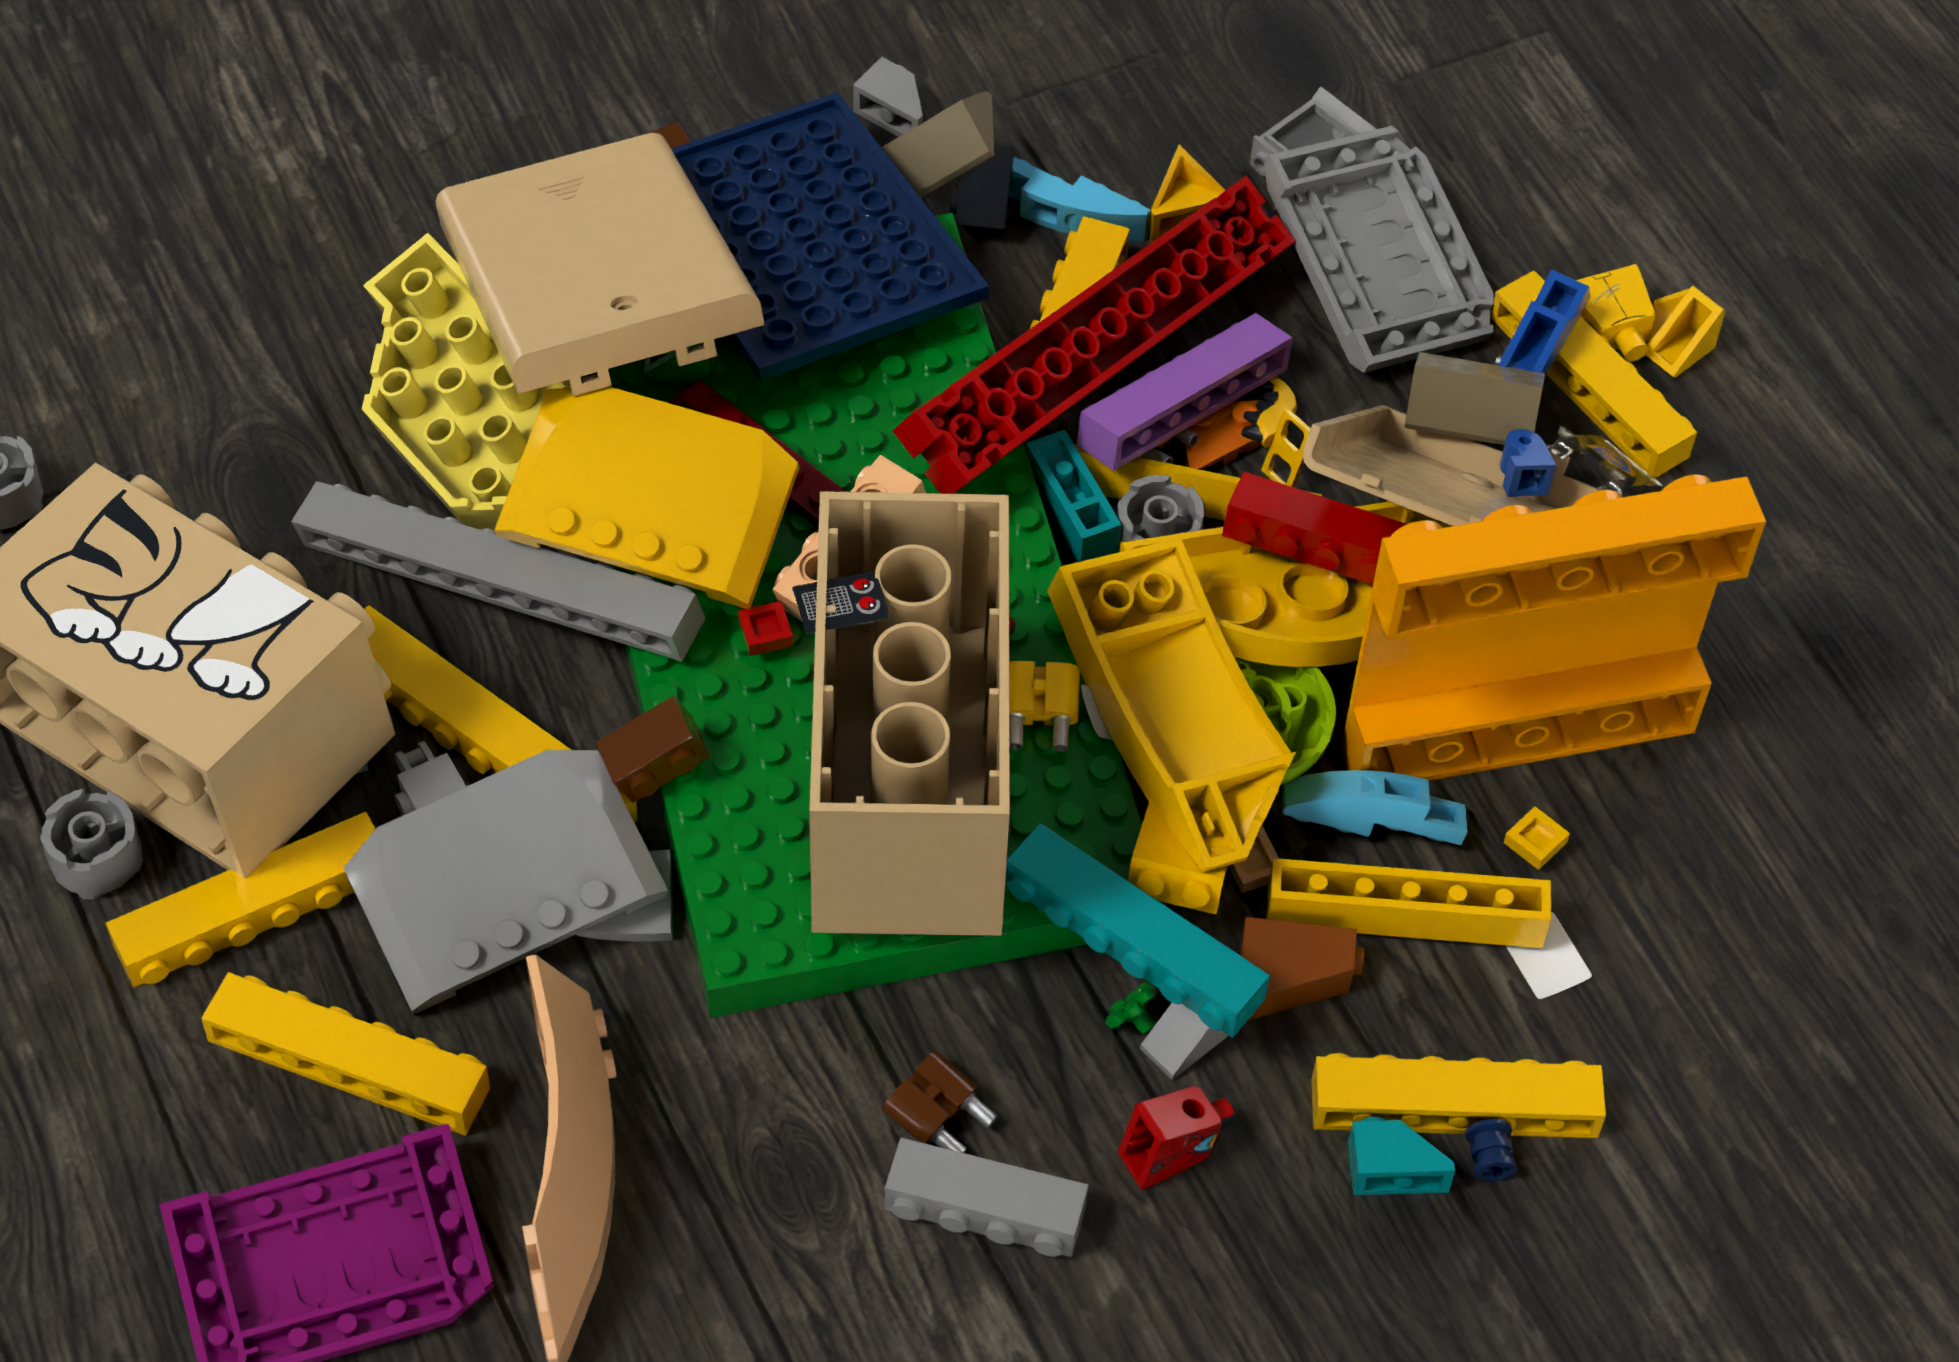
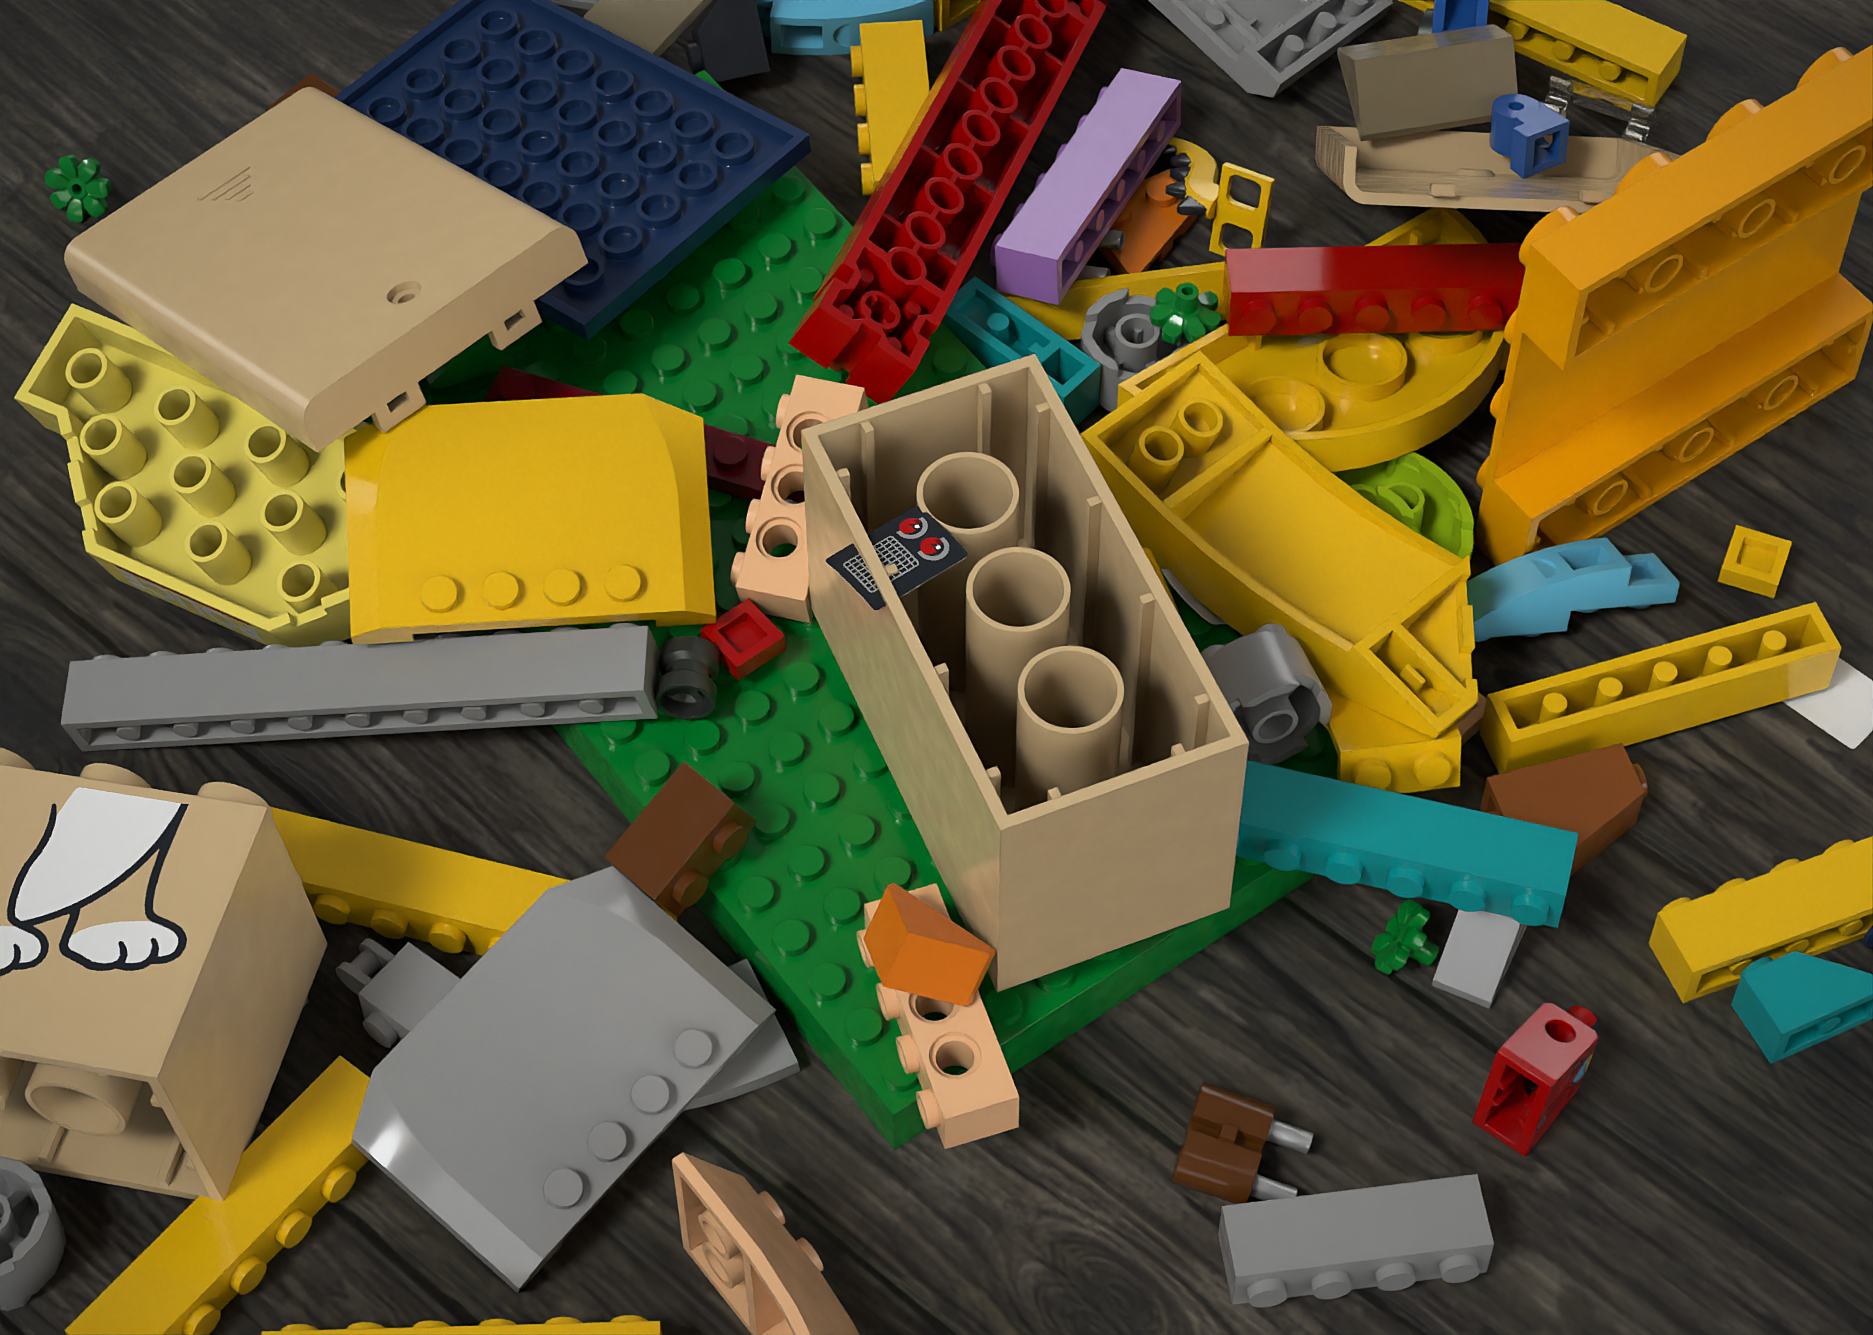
camera: 20 degrees left, 0 degrees up
none -> green plant [45,154,112,223]
none -> pearl dark grey wheel [656,636,720,720]
none -> light nougat brick [857,883,1019,1149]
none -> orange slope [863,883,997,1007]
none -> green plant [1149,282,1221,344]
none -> light grey brick [1201,623,1332,765]

